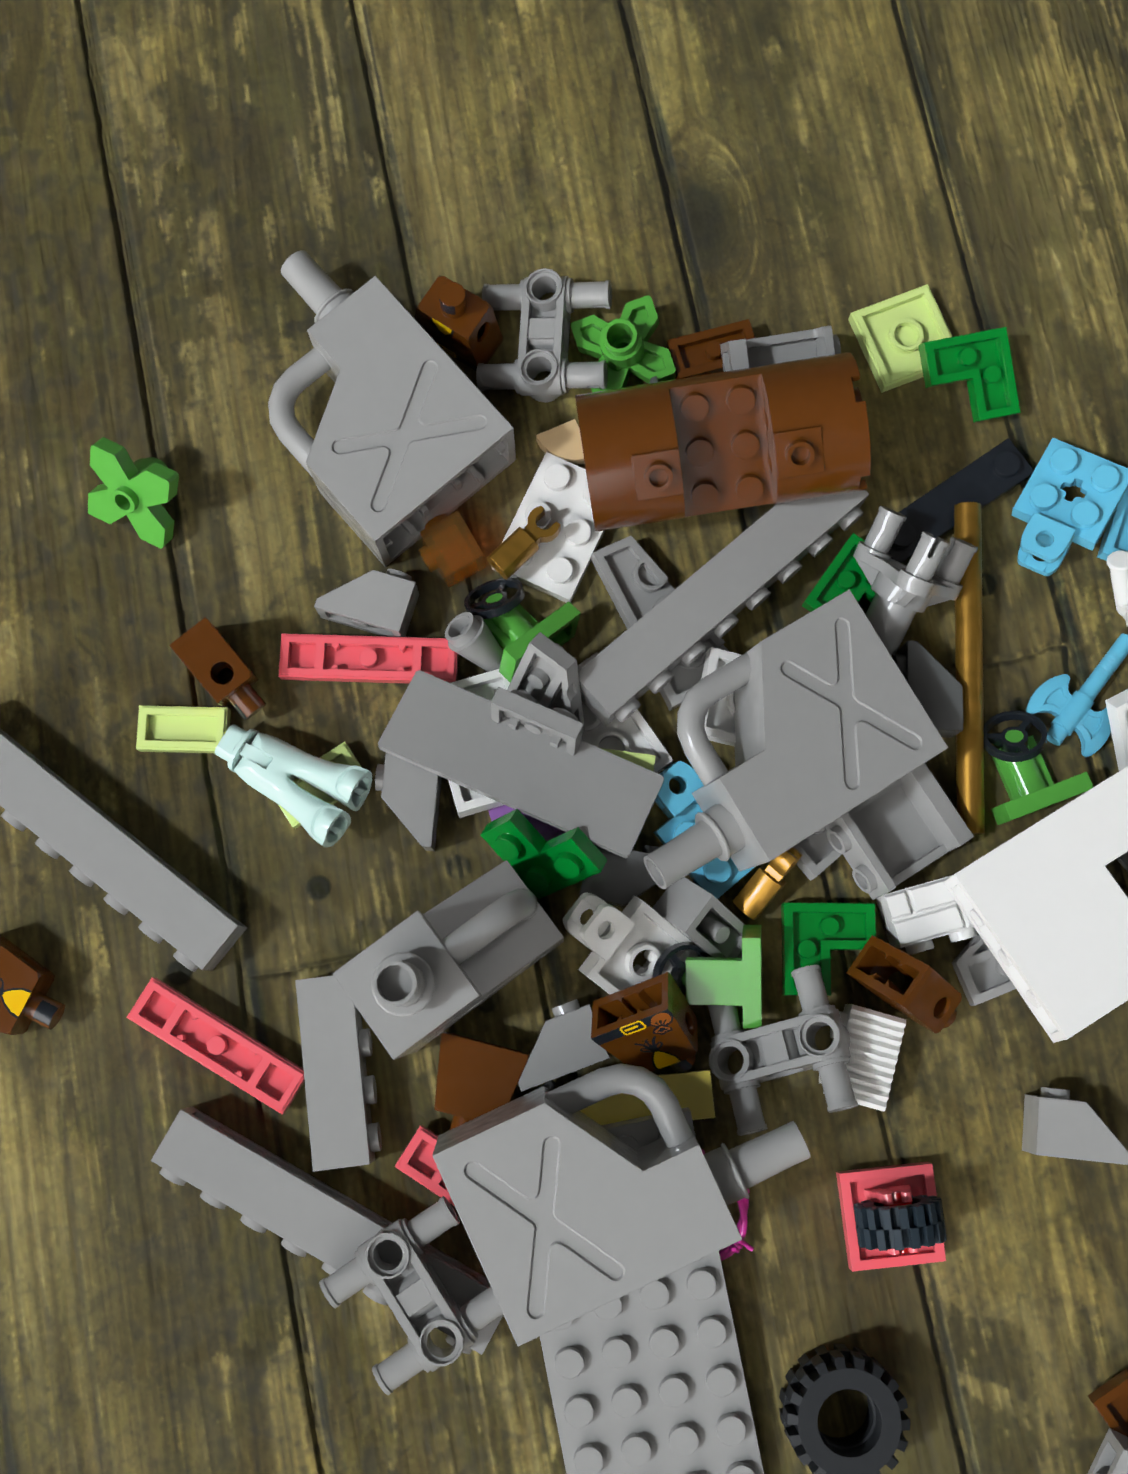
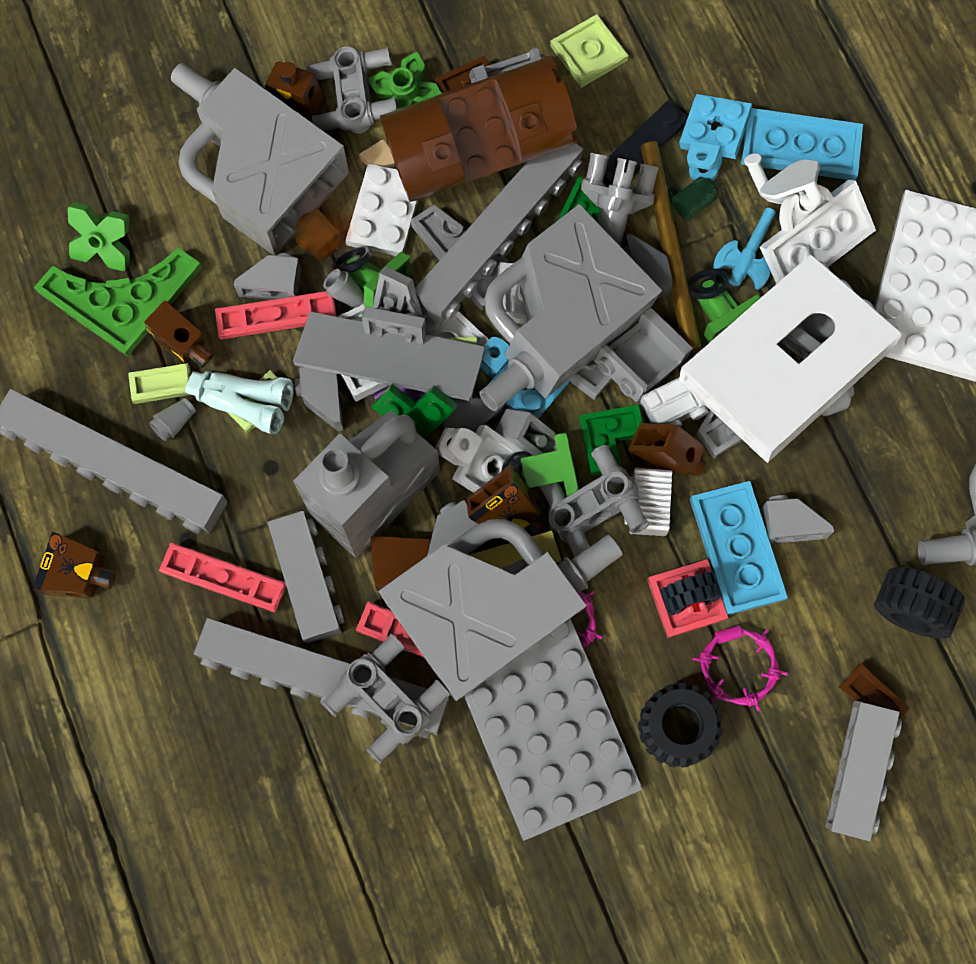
camera: 10 degrees left, 5 degrees down
pearl gold bar [487,506,561,580] -> none
pearl gold bar [733,847,803,920] -> none
green plate [918,327,1021,423] -> none
none -> bright green plate [34,247,202,357]
none -> light grey cone [149,398,196,441]
none -> clear green brick [672,176,718,221]
none -> medium azure plate [690,481,788,615]
none -> dark pink piece [692,625,788,712]

